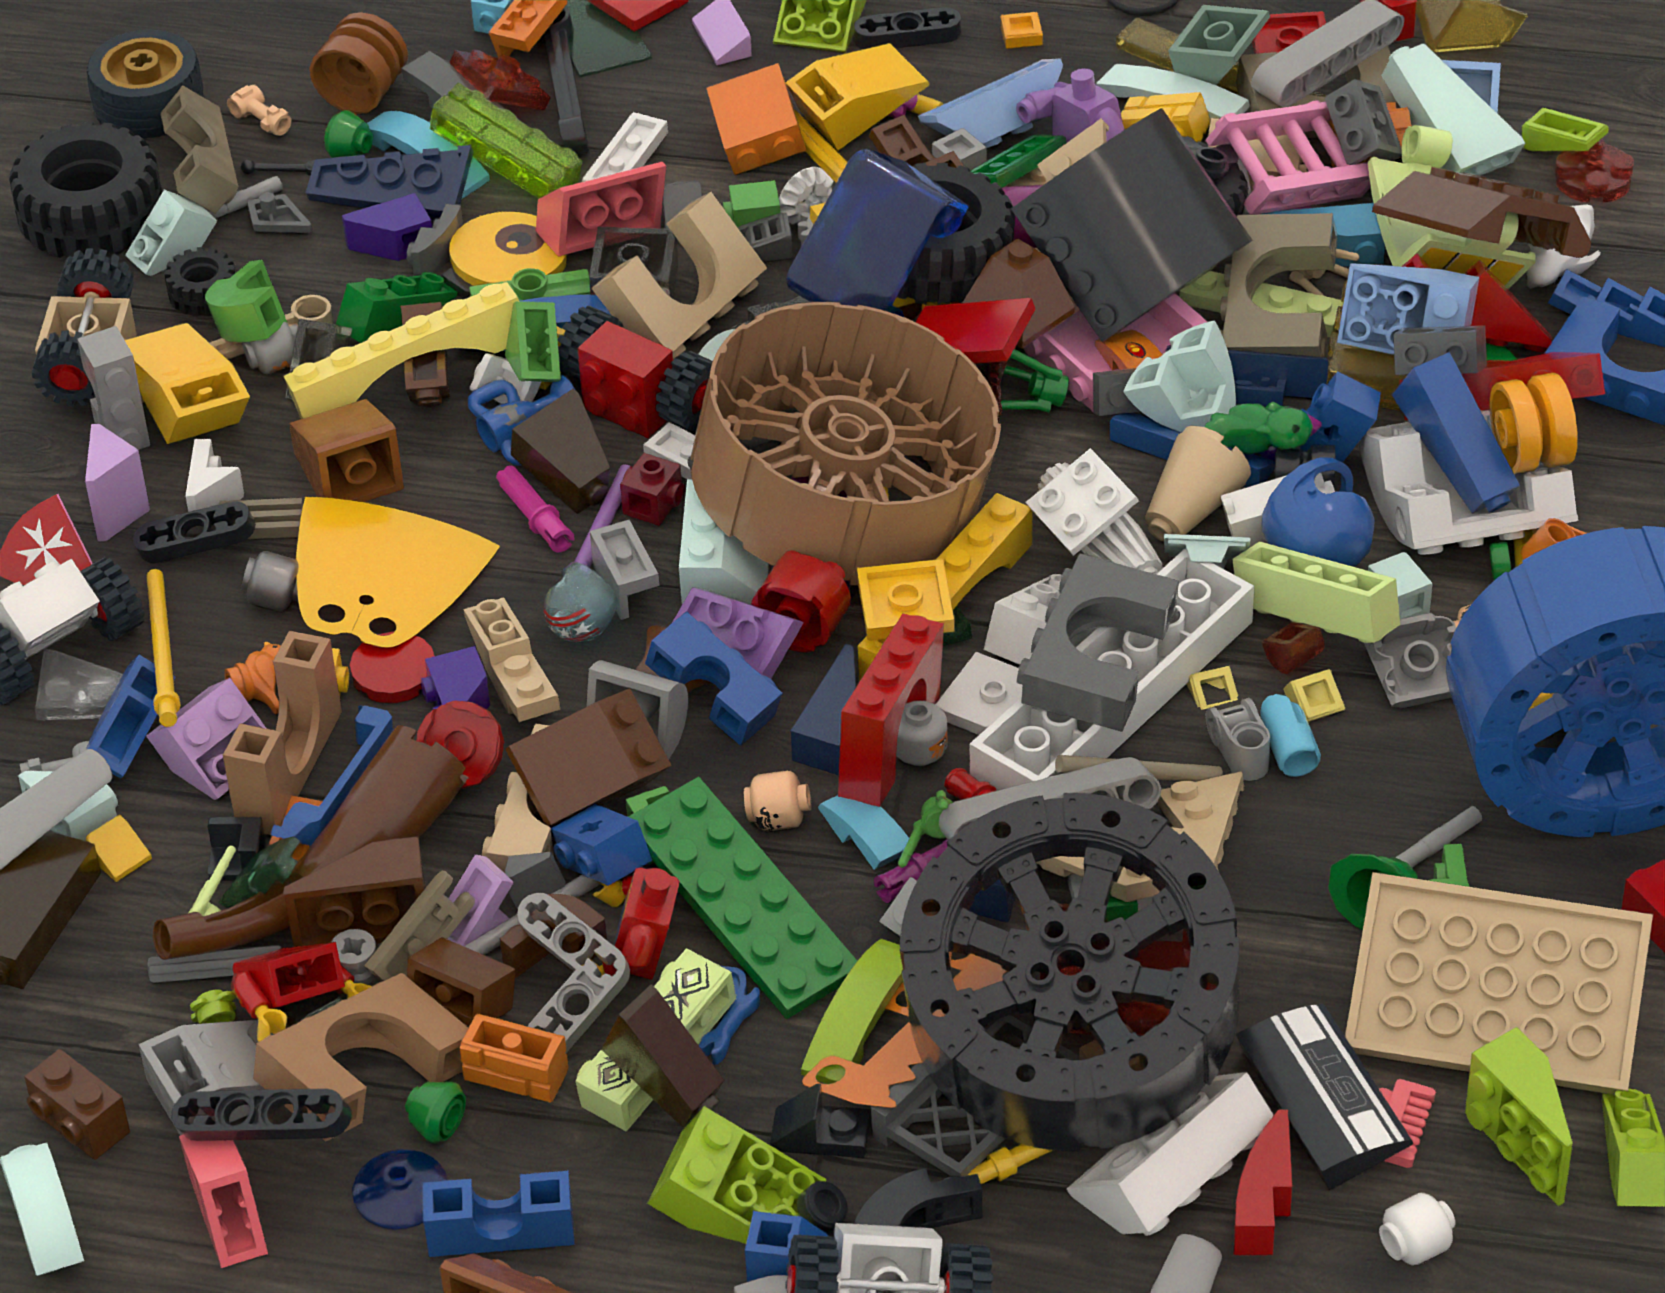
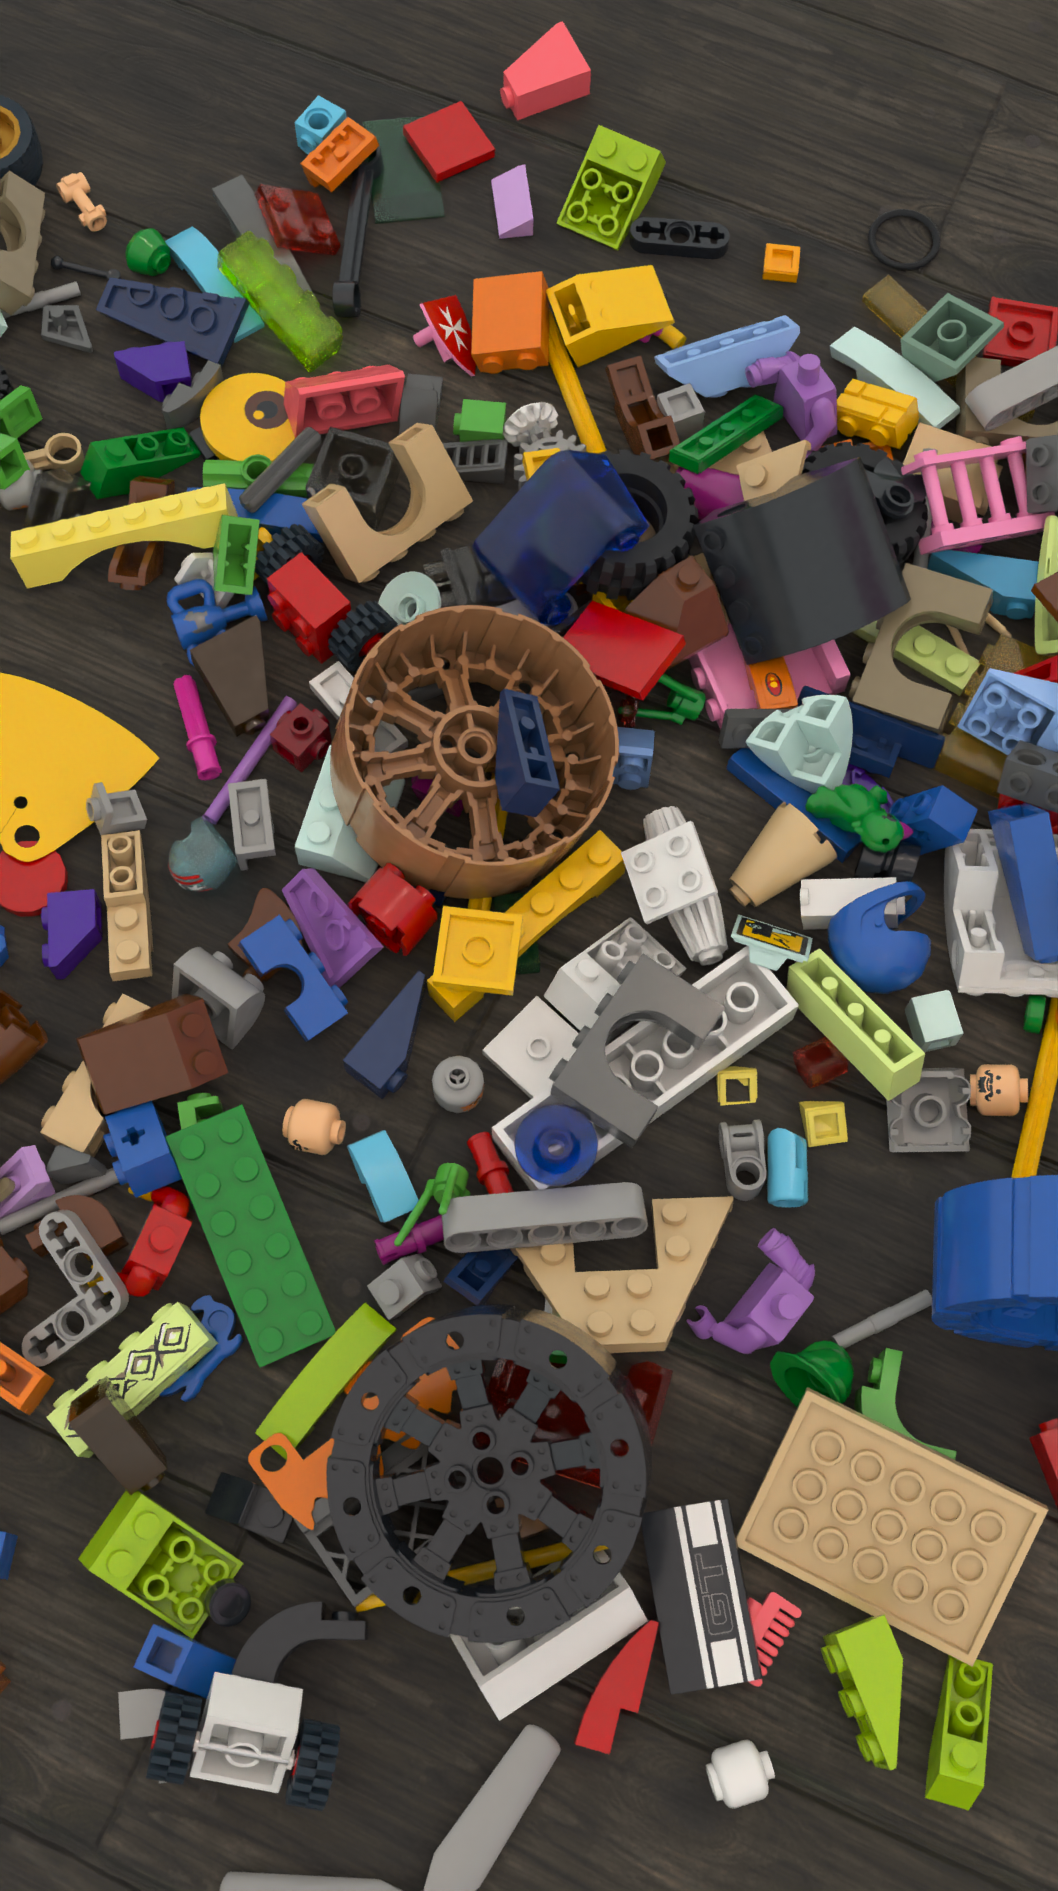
camera: 10 degrees right, 25 degrees up
dark orange slope [289,399,404,502] -> none
dark orange wheel [309,12,408,114] -> none
red tile [416,700,504,789] -> none
white plate [582,112,668,182] -> none
red arch [838,613,944,807] -> none
dark tan bar [1055,755,1223,782] -> none
none -> light grey bracket [86,782,147,835]
none -> dark grey axle [239,427,321,513]
none -> red shield [413,295,476,377]
none -> dark blue slope [495,689,560,817]
none -> clear blue dish [515,1105,598,1186]
none -> medium blue slope [612,727,655,790]
none -> medium lavender torso [686,1228,815,1354]

